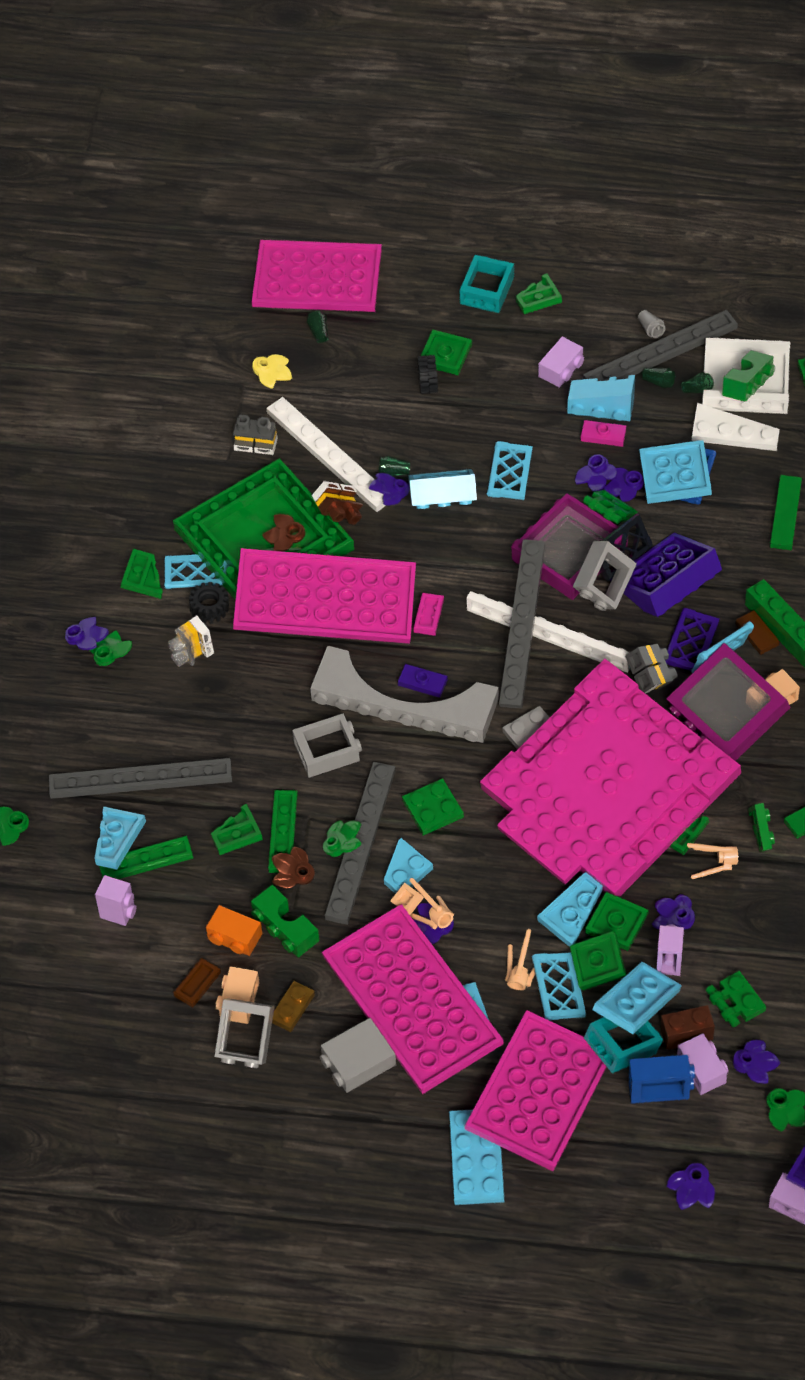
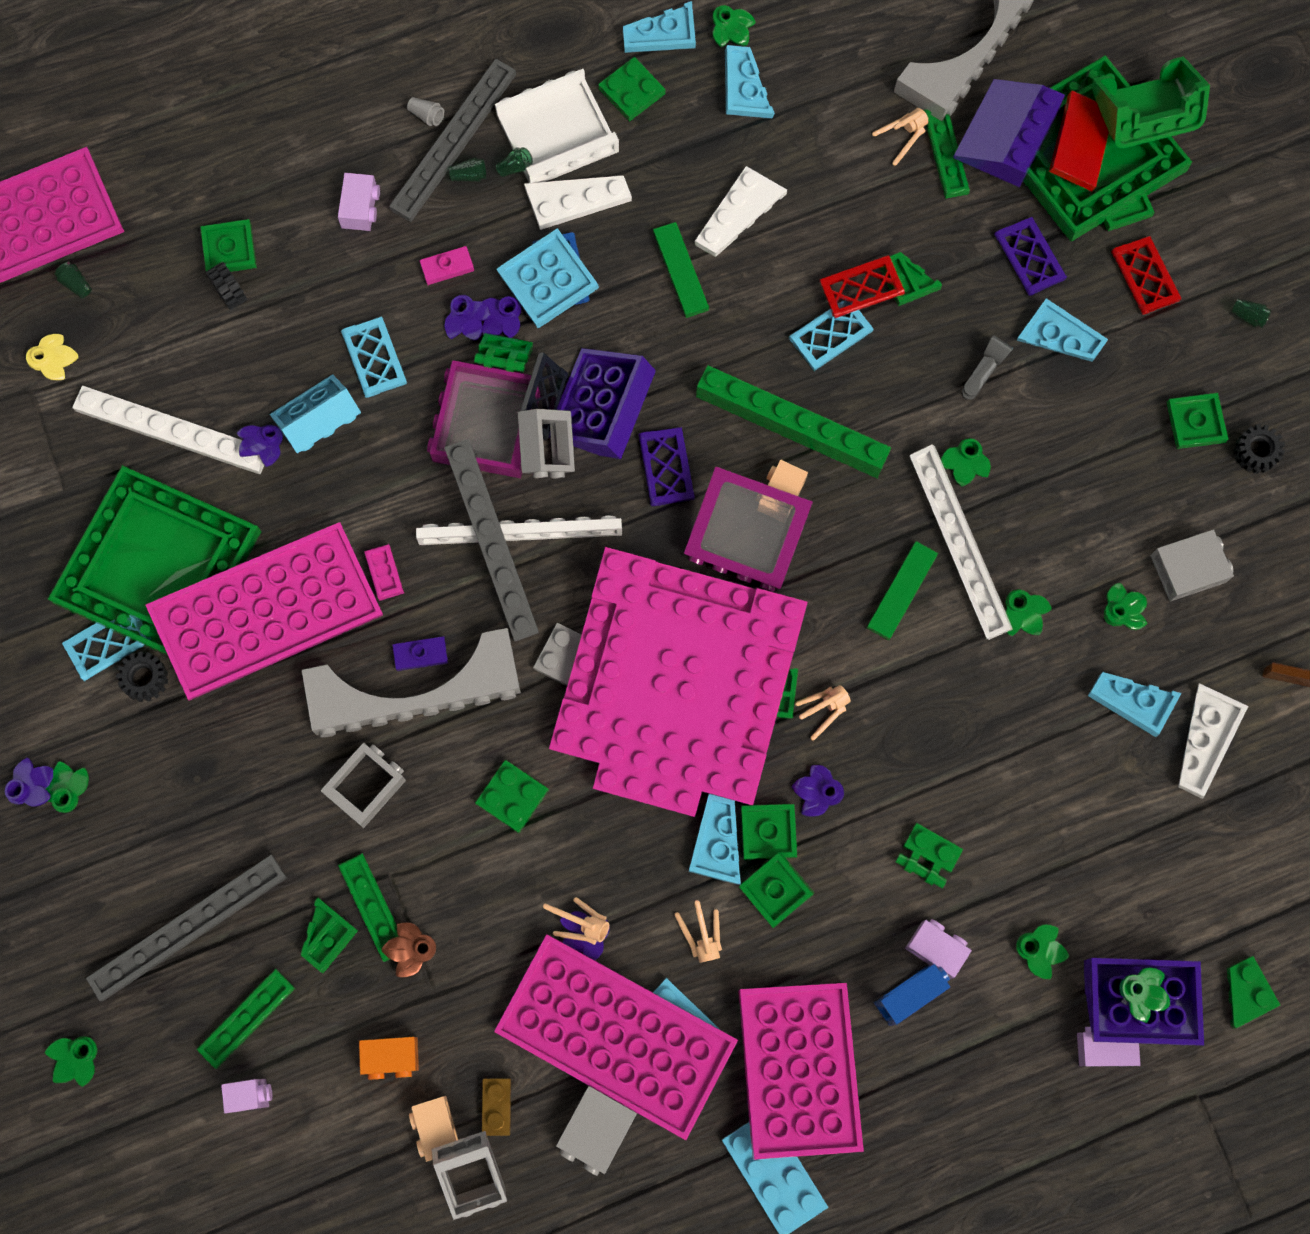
camera: 35 degrees left, 20 degrees up
medium azure wing [95,807,146,870] -> none
green wing [121,549,163,599] -> none
clear hips [168,616,214,667] -> none
reddish brown tile [173,958,221,1008] -> none
dark grey hips [233,415,278,455] -> none
green arch [251,885,319,958] -> none
copper plate [263,514,305,552] -> none
copper hips [312,481,363,525] -> none
green plate [323,820,362,857] -> none
dark grey plate [325,762,396,925] -> none
clear green cone [379,455,410,476] -> none
medium azure wing [384,838,433,894] -> none
light nougat plate [391,883,424,915] -> none
teal window [460,255,514,313] -> none
green wing [516,273,562,314] -> none
medium azure window [532,953,586,1020] -> none
medium azure wedge [567,375,635,421] -> none
teal window [584,1017,663,1073] -> none
medium azure tile [592,962,682,1034] -> none
dark grey hips [625,644,678,694] -> none
lavender brick [657,925,684,976] -> none
copper brick [660,1005,715,1050] -> none
dark purple plate [667,1163,715,1210] -> none
medium azure window [691,621,754,674] -> none
green arch [722,350,775,402] -> none
dark purple plate [733,1040,780,1084] -> none
reddish brown tile [735,611,779,655] -> none
green wing [748,803,775,852] -> none

